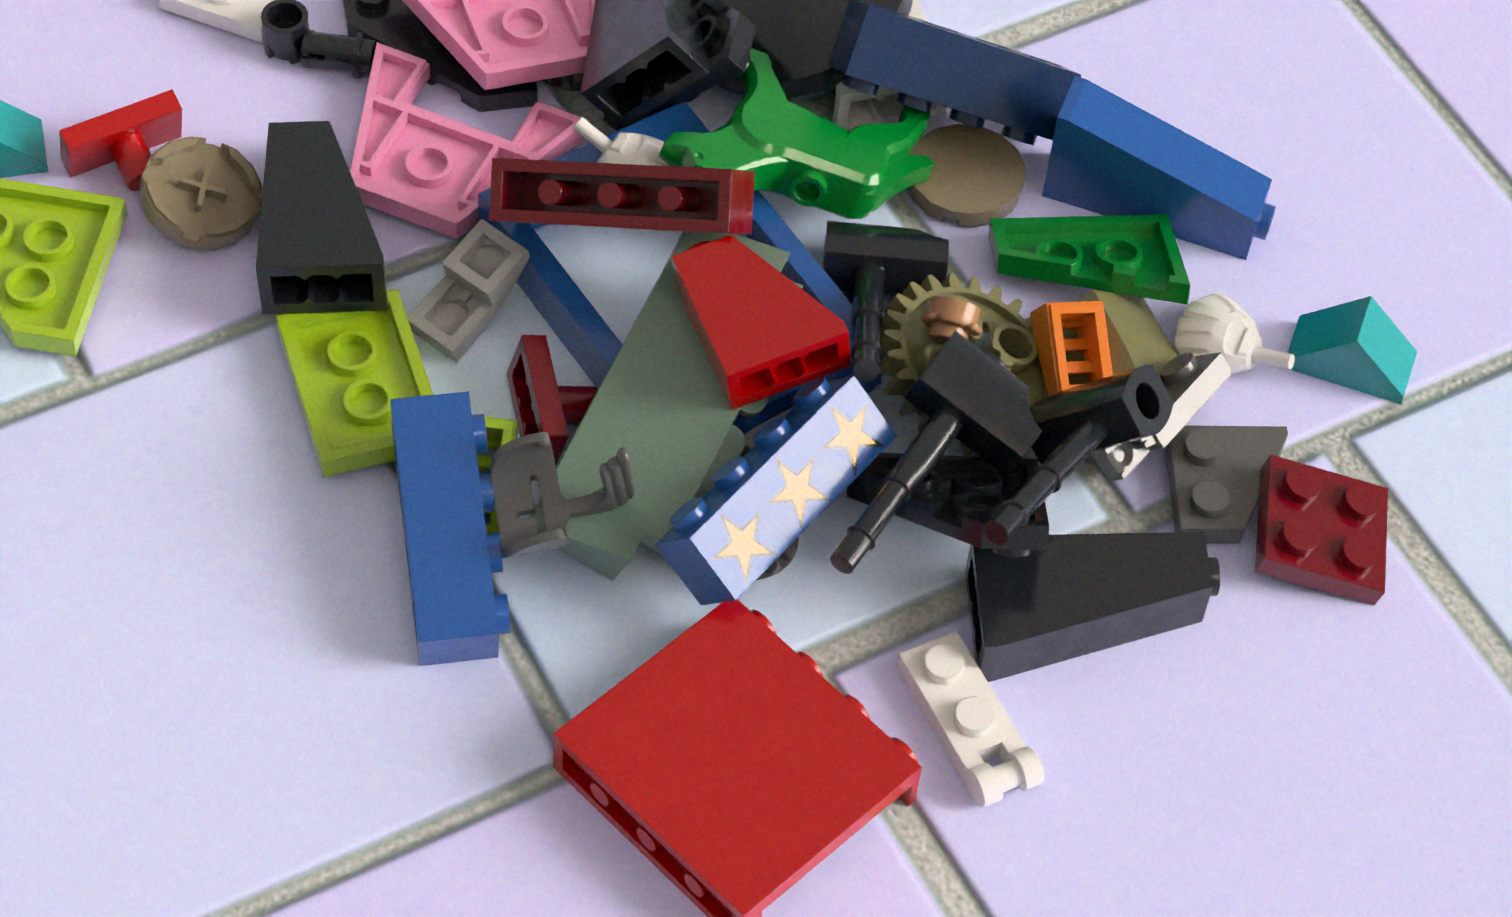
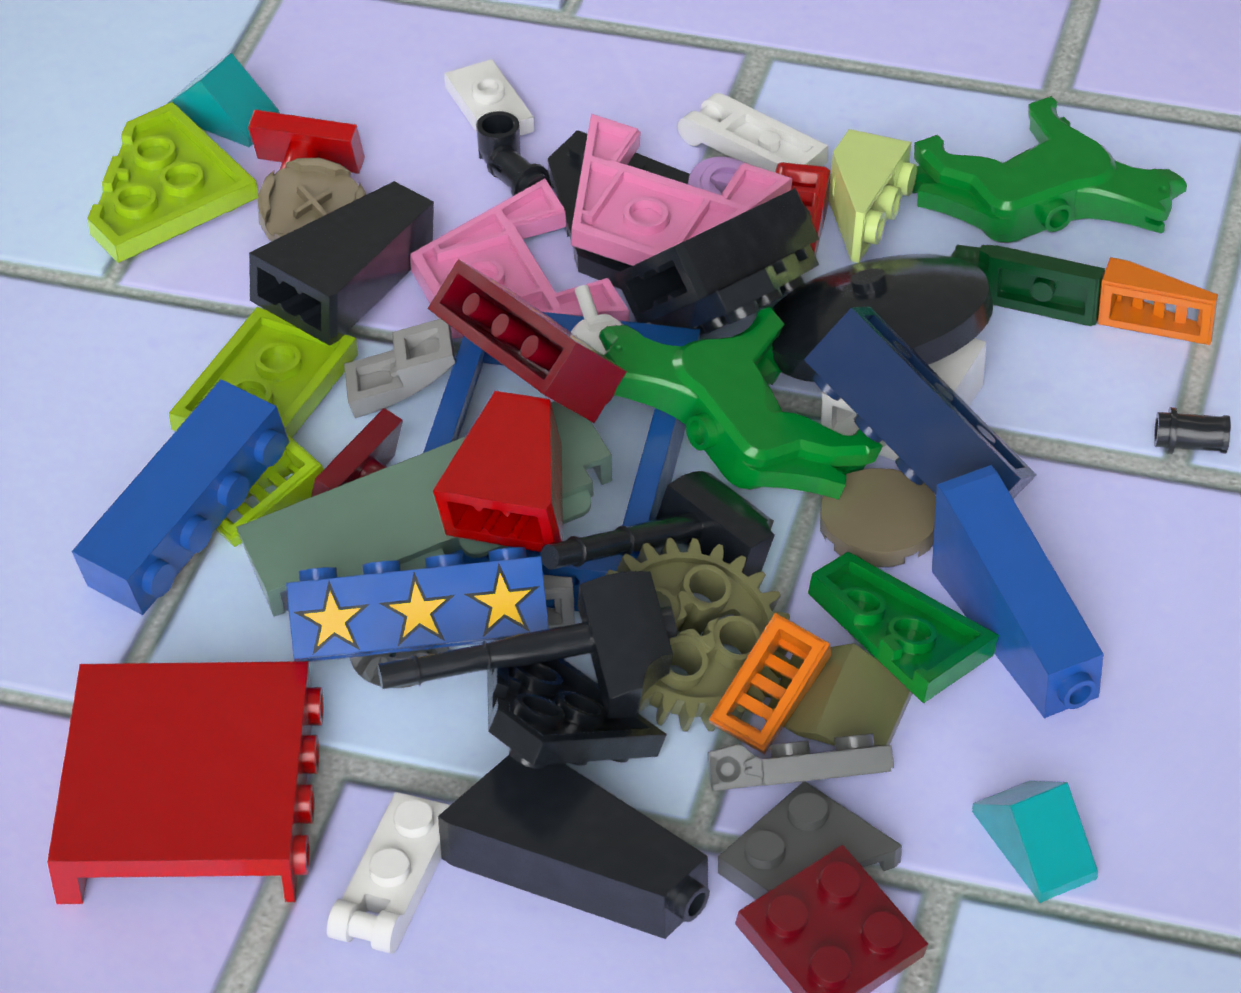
camera: 50 degrees right, 10 degrees down
dark grey helmet [490,432,635,558] -> none
medium nougat plate [920,296,982,344] -> none
black piece [984,364,1173,545] -> none
white piece [1175,293,1295,374] -> none

